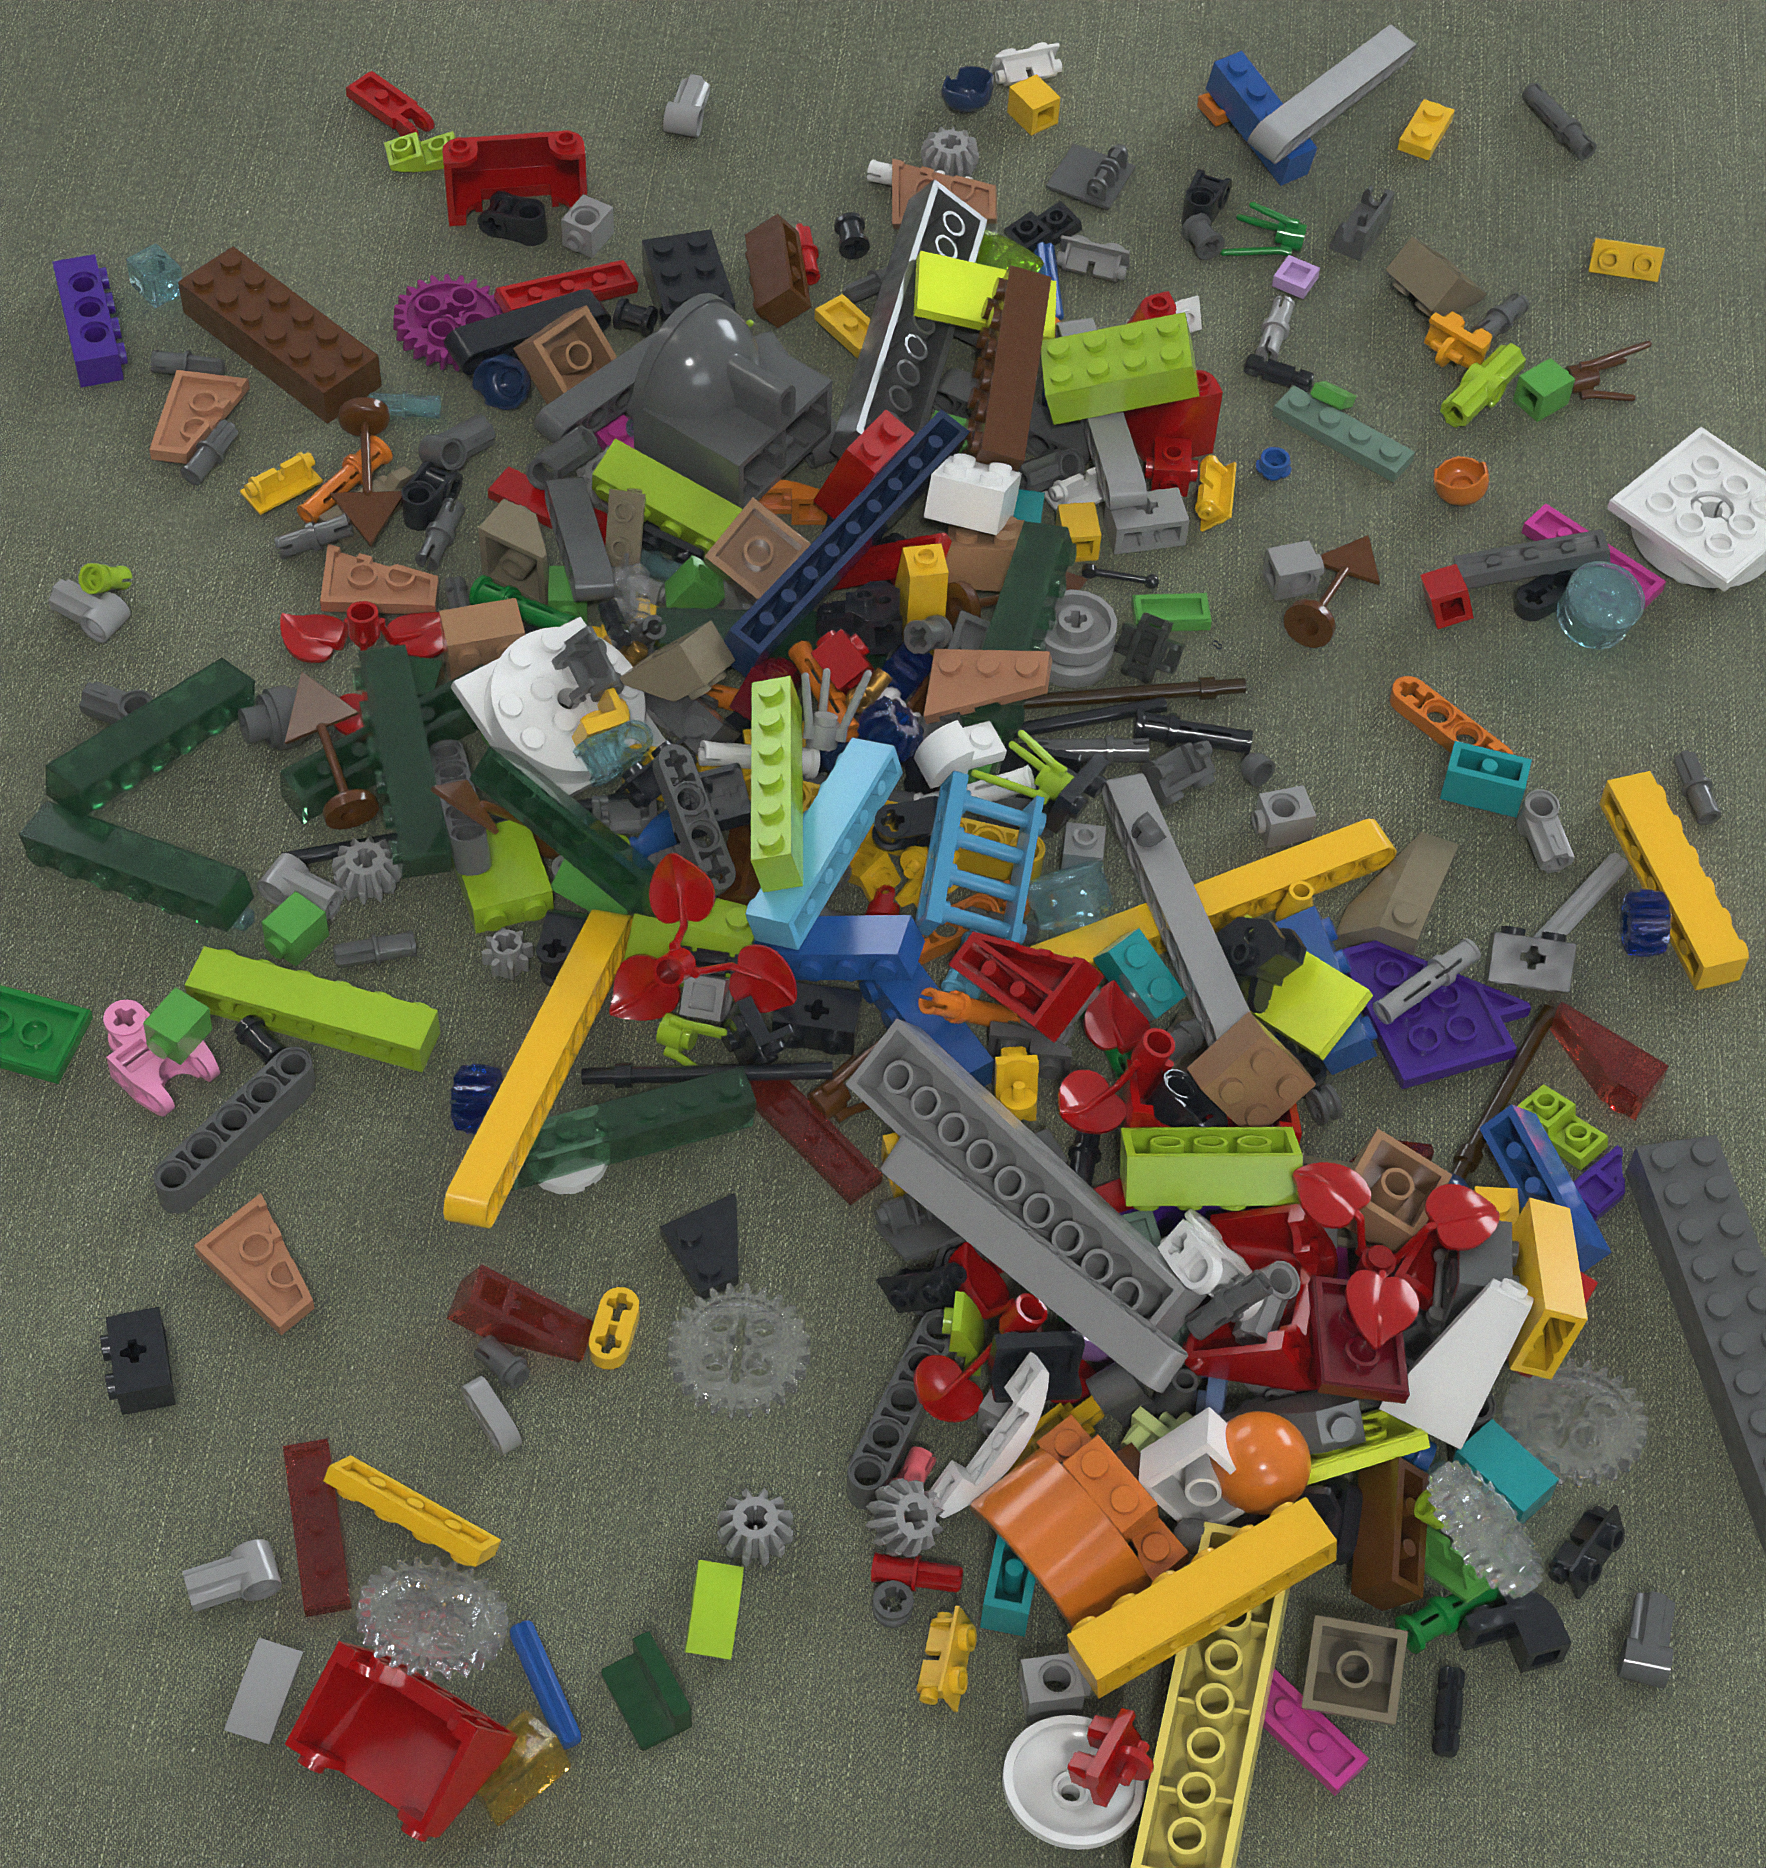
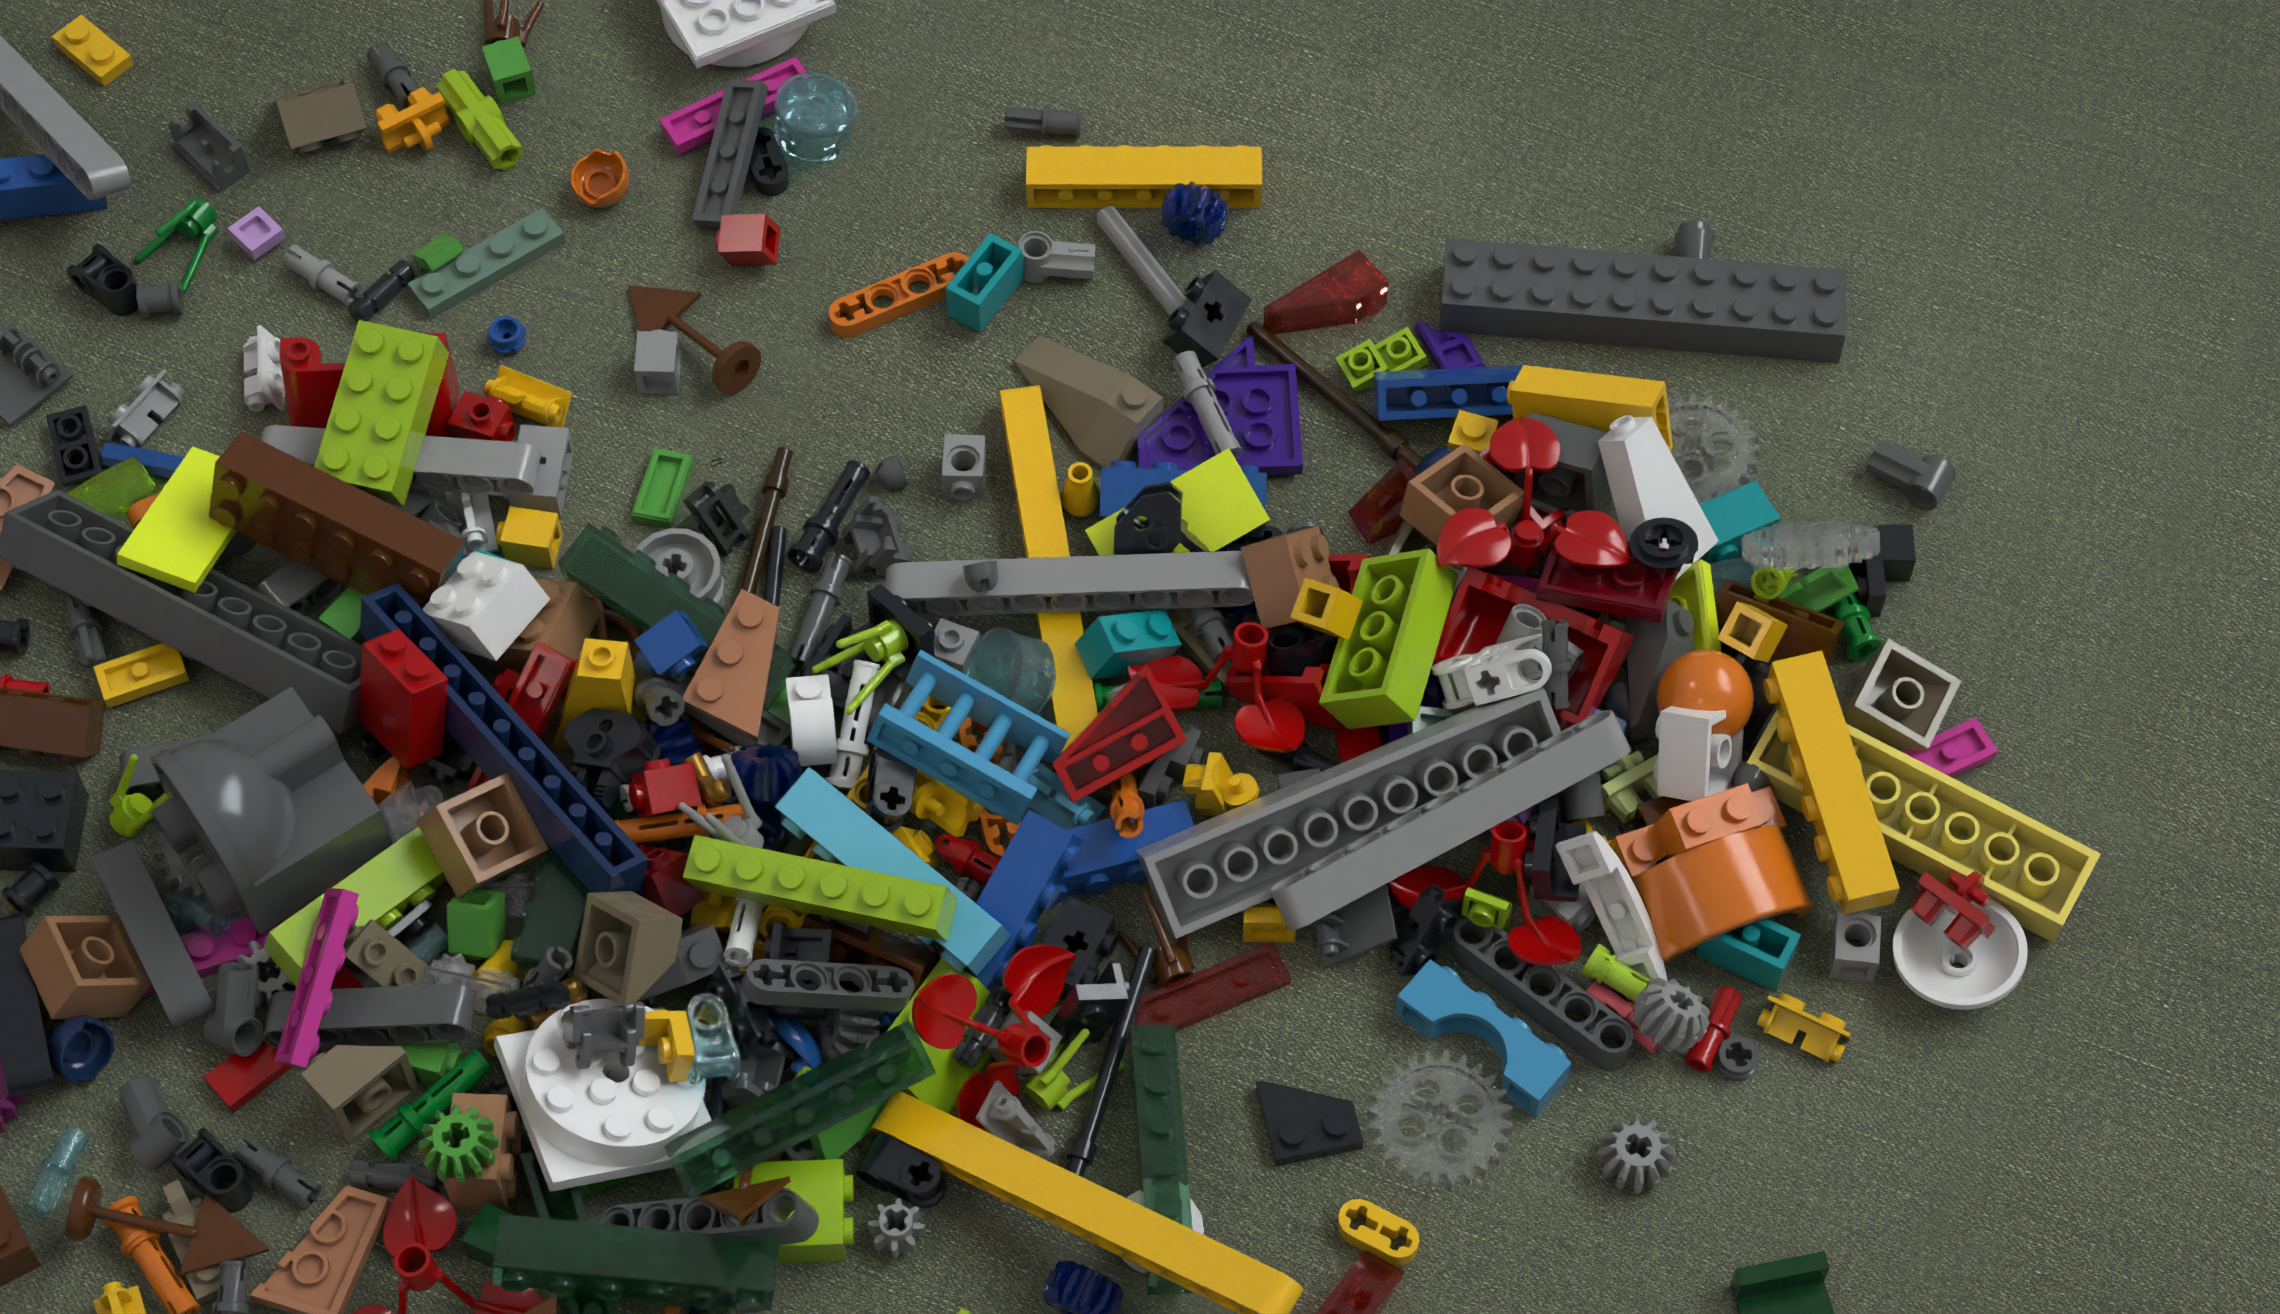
camera: 70 degrees left, 5 degrees up
lime slope [684,1560,744,1660] -> none
black hinge [1081,563,1159,589] -> none
black axle [1432,1666,1465,1758] -> none
black hinge [1548,1505,1625,1600] -> none
none -> dark pink plate [274,888,359,1068]
none -> clear hinge [378,780,443,844]
none -> bright green gear [418,1104,499,1185]
none -> blue brick [634,610,709,678]
none -> light grey hinge [976,1080,1055,1159]
none -> yellow brick [1290,578,1363,641]
none -> dark azure arch [1395,959,1572,1119]
none -> lime pin [1581,944,1651,1003]
none -> black gear [1630,517,1698,574]
none -> yellow brick [1717,601,1788,662]

